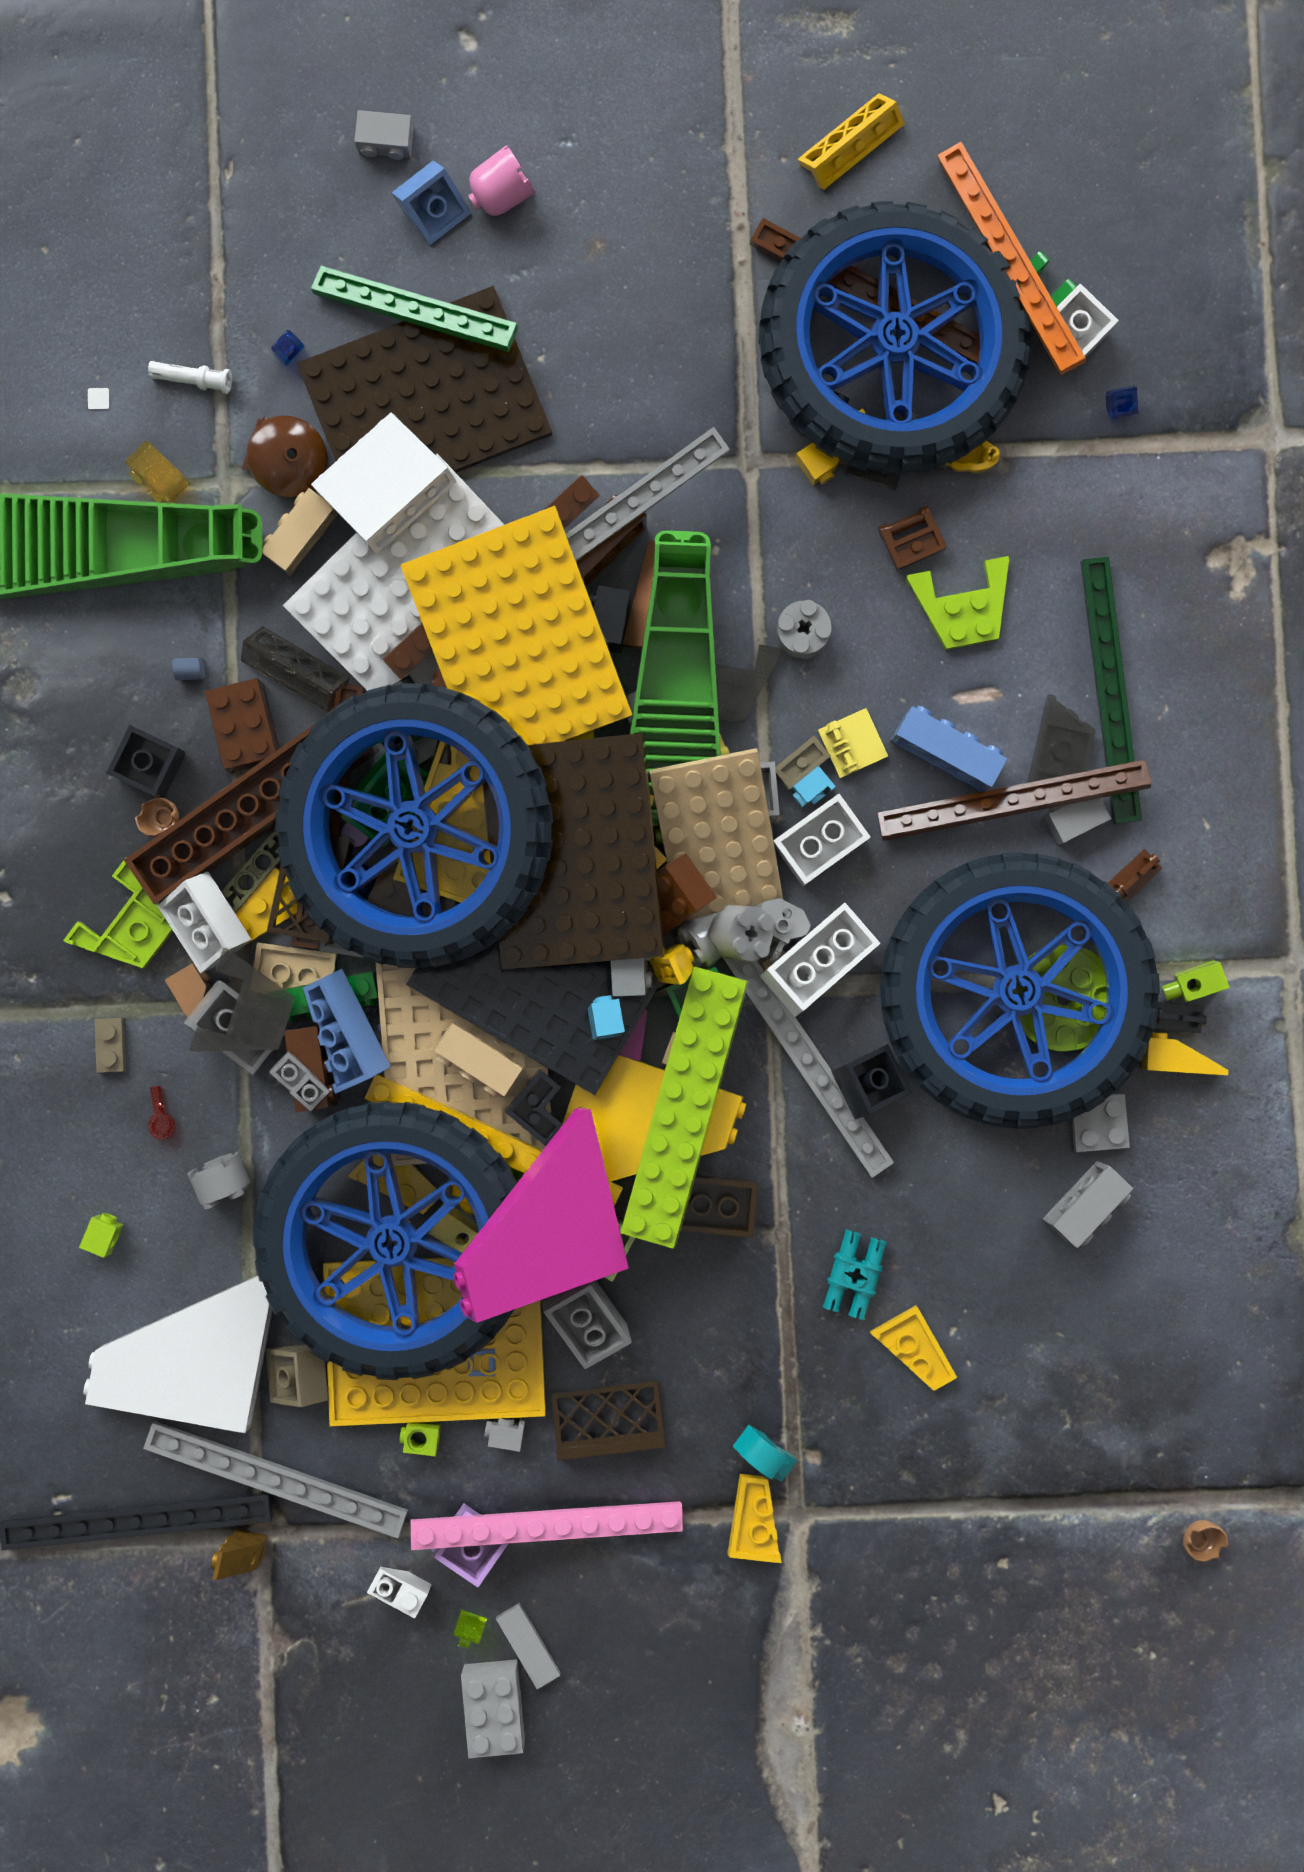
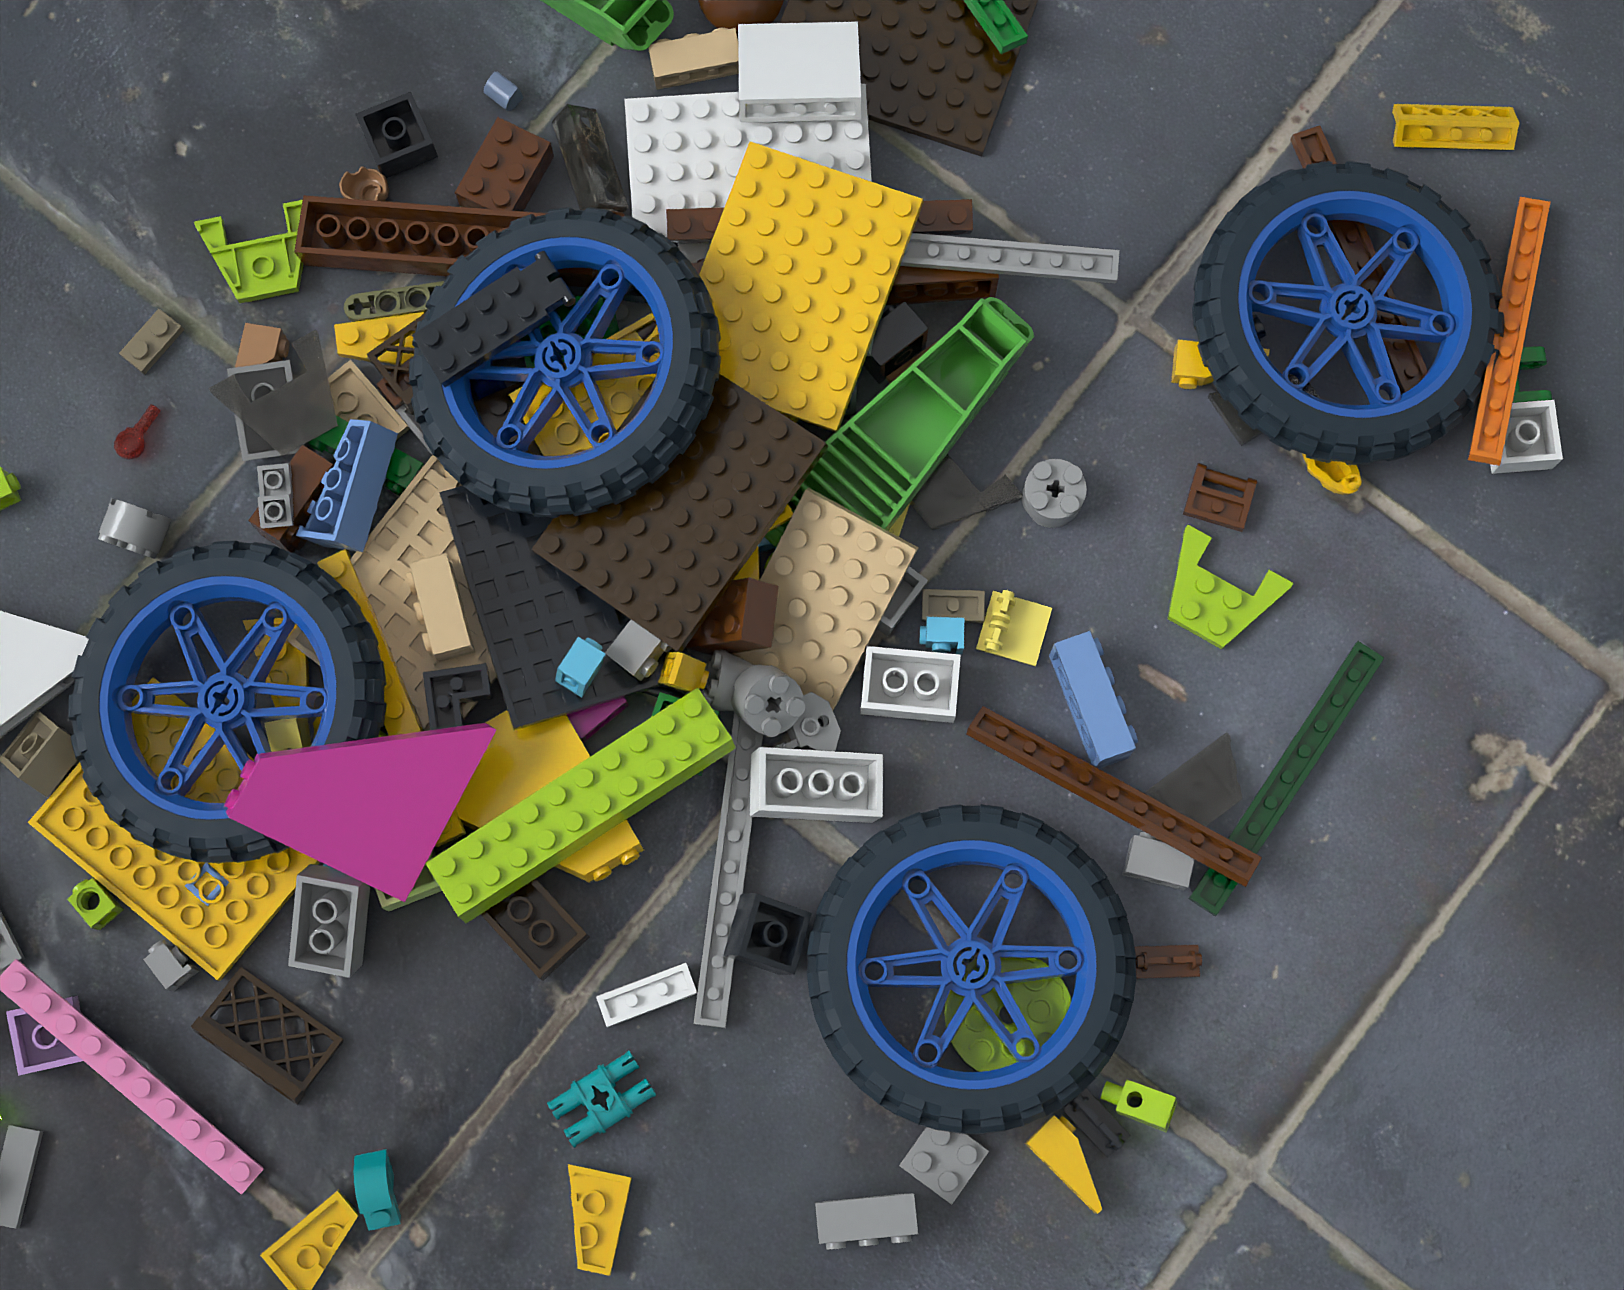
camera: 45 degrees right, 10 degrees down
white brick [158,872,251,974] -> none
clear blue brick [1105,385,1139,419] -> none
none -> black hinge [412,251,576,388]
none -> white plate [596,963,697,1027]

